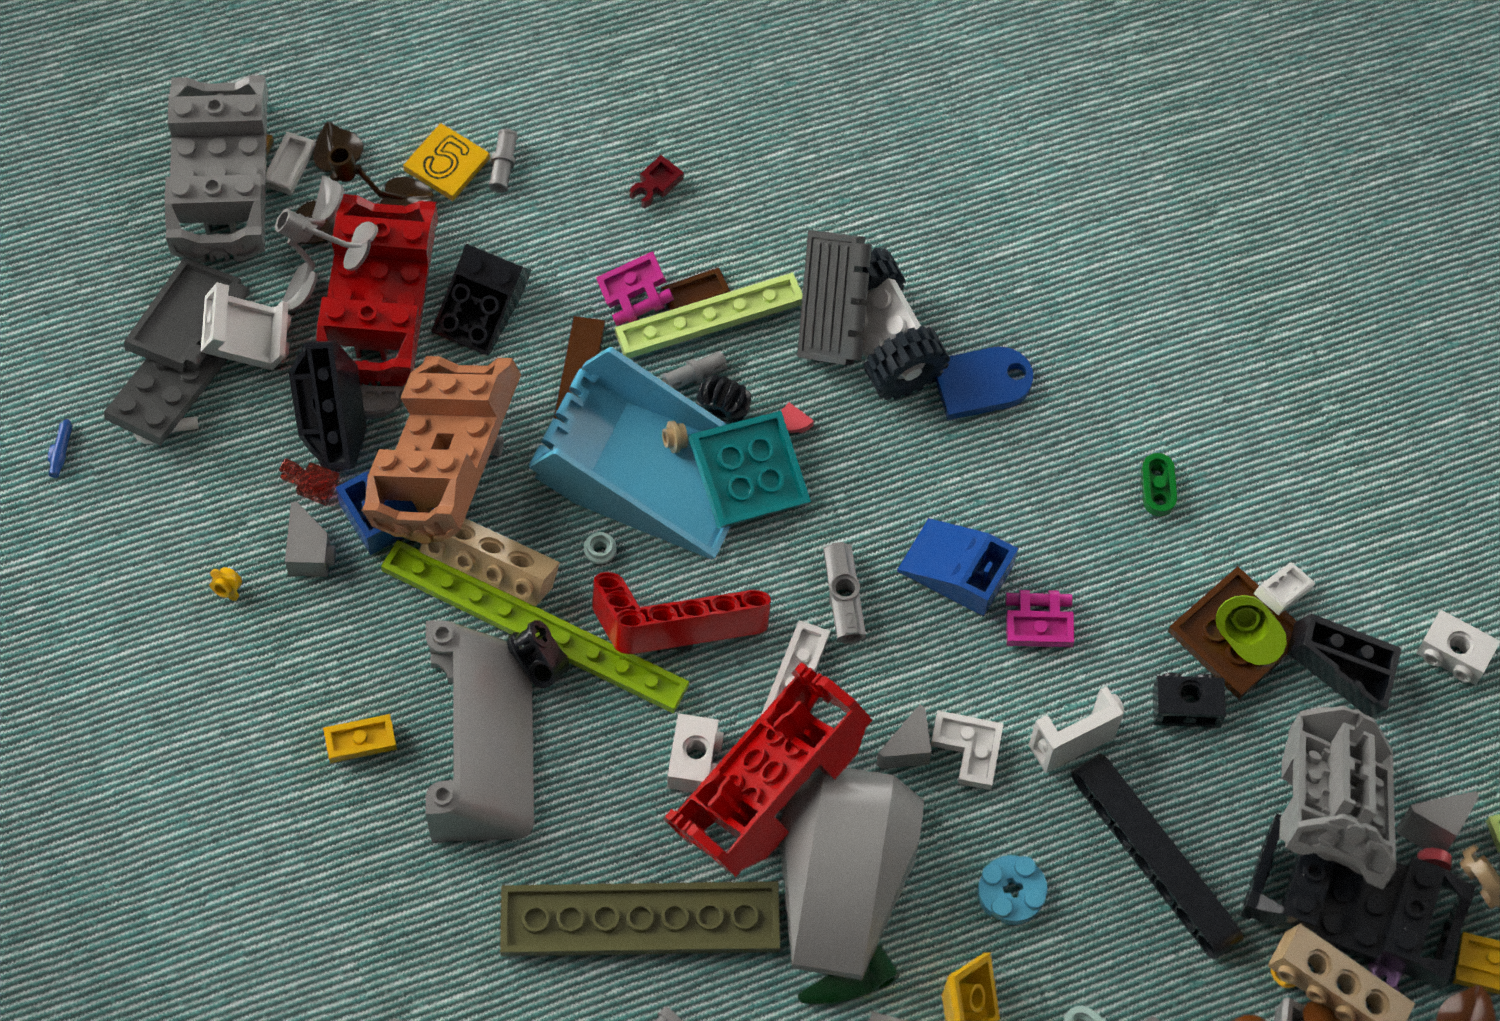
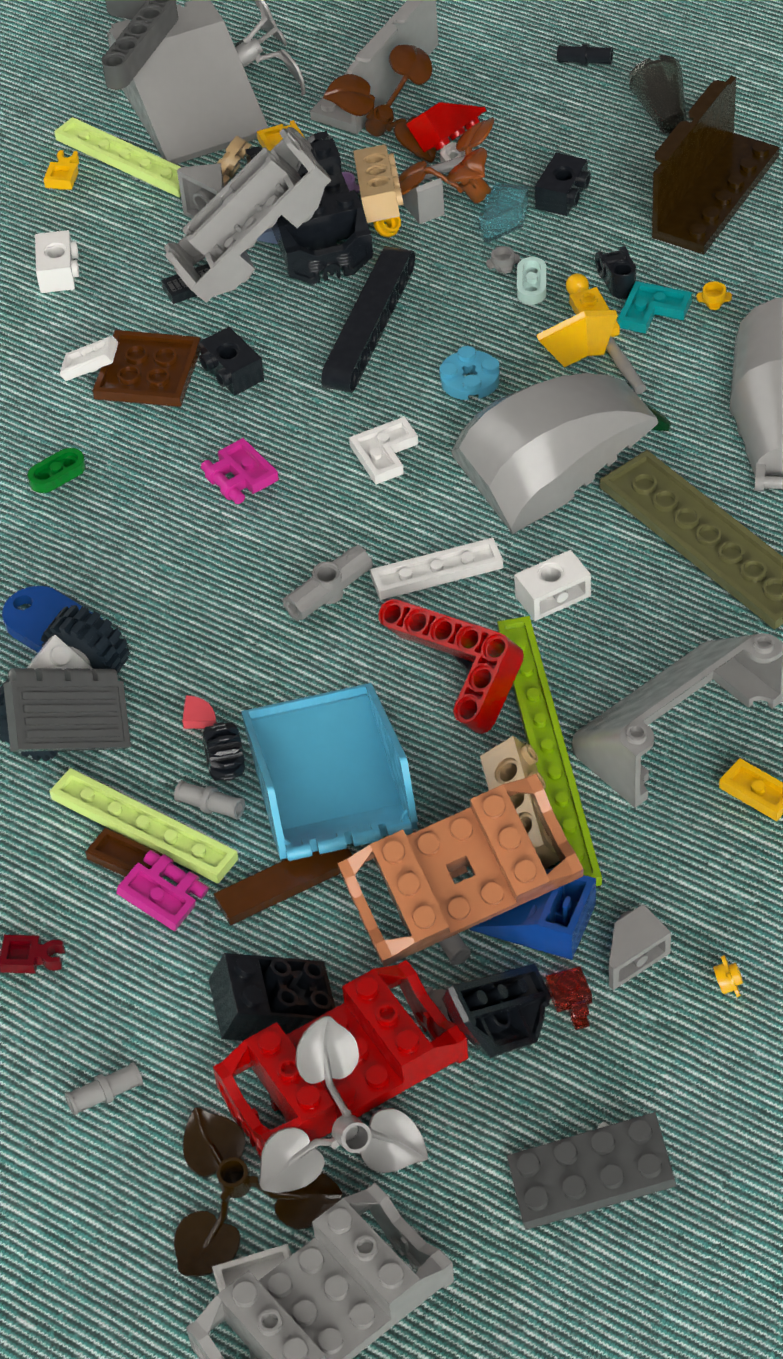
camera: 120 degrees left, 15 degrees down
blue piece [48,419,73,478] -> none
dark grey hinge [124,257,250,372] -> none
white panel [201,282,291,370] -> none
yellow tile [403,123,490,201] -> none
black piece [507,620,570,689] -> none
light aqua plate [584,532,617,564] -> none
tan plate [662,421,688,453] -> none
red piece [663,662,873,877] -> none
teal plate [688,411,811,529] -> none
light grey slope [876,704,931,769] -> none
blue slope [897,518,1018,616] -> none
white panel [1029,686,1124,773] -> none
lime piece [1216,595,1287,665] -> none
black wedge [1287,614,1401,717] -> none

